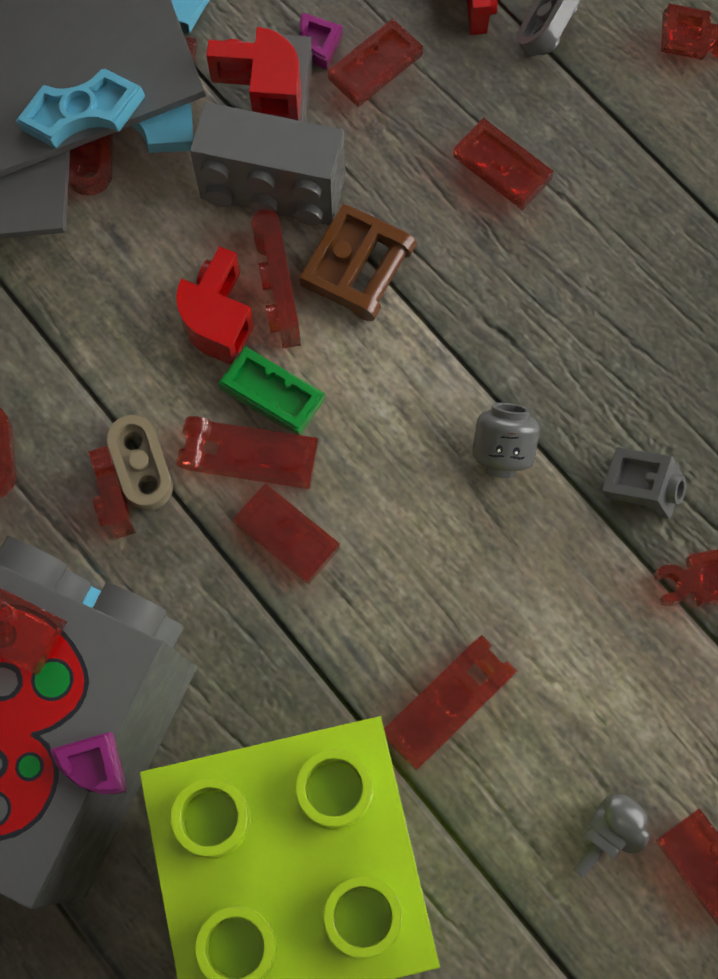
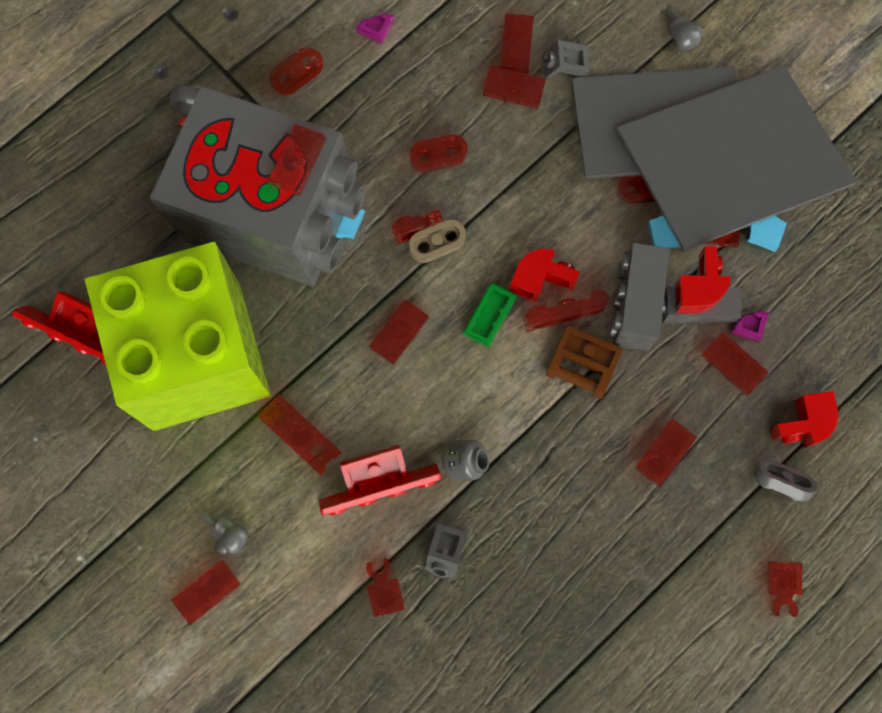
camera: 85 degrees right, 5 degrees up
medium azure tile [15,69,145,149] -> none
magenta tile [50,732,128,795] -> none
clear red plate [176,416,319,489] -> none
none -> red bracket [319,444,442,516]

